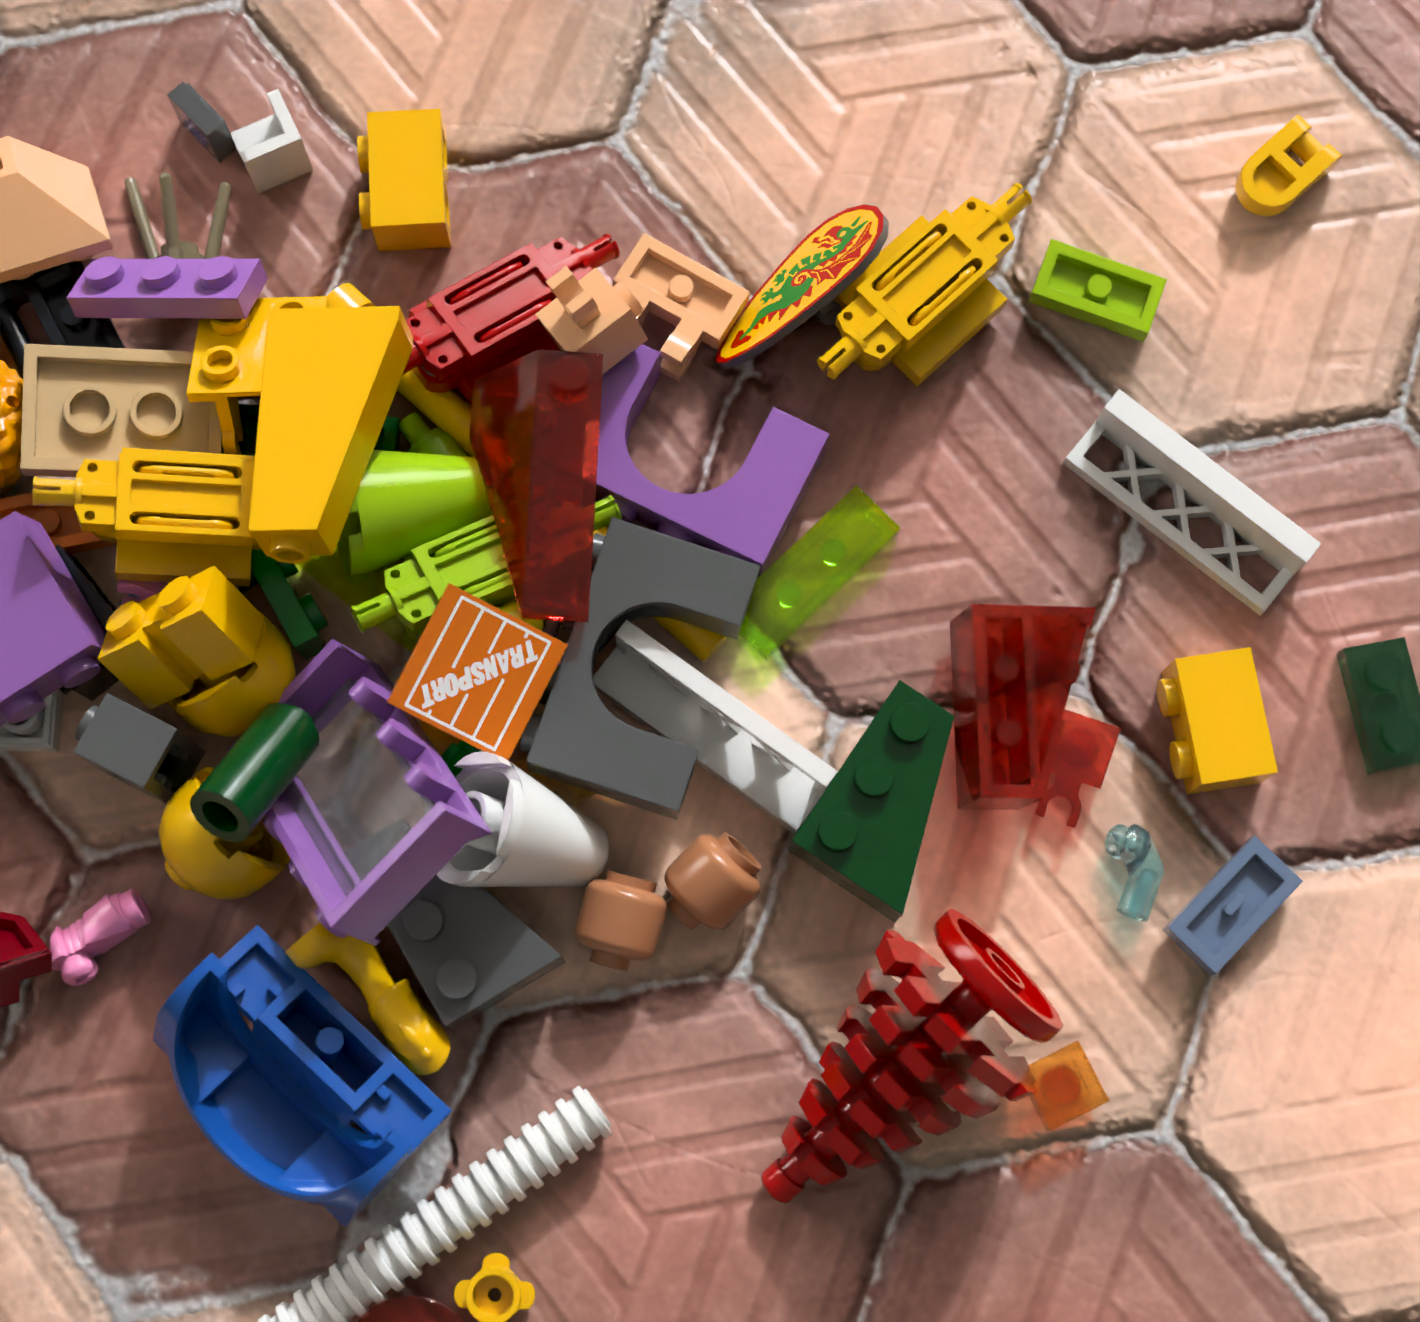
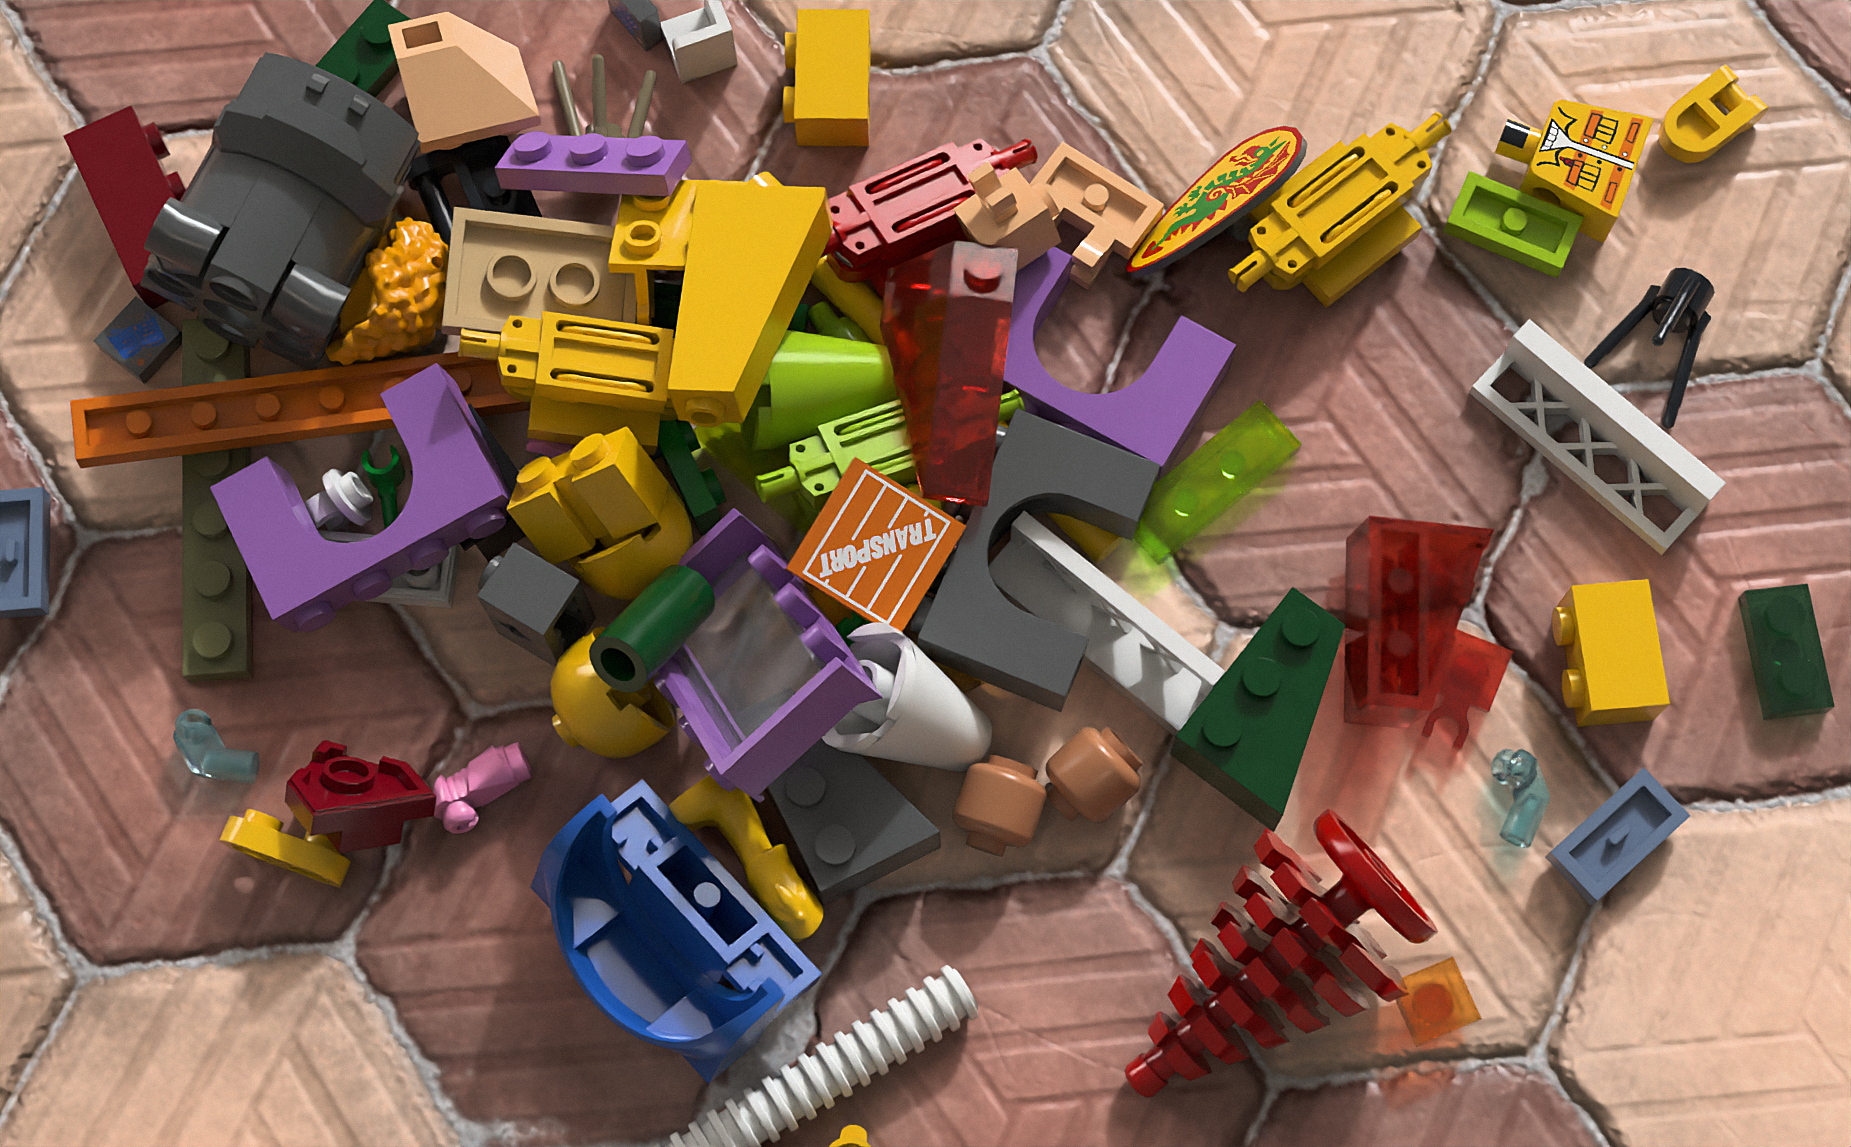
camera: 10 degrees right, 5 degrees down
none -> yellow torso [1494,99,1654,243]
none -> black plant [1584,268,1715,428]

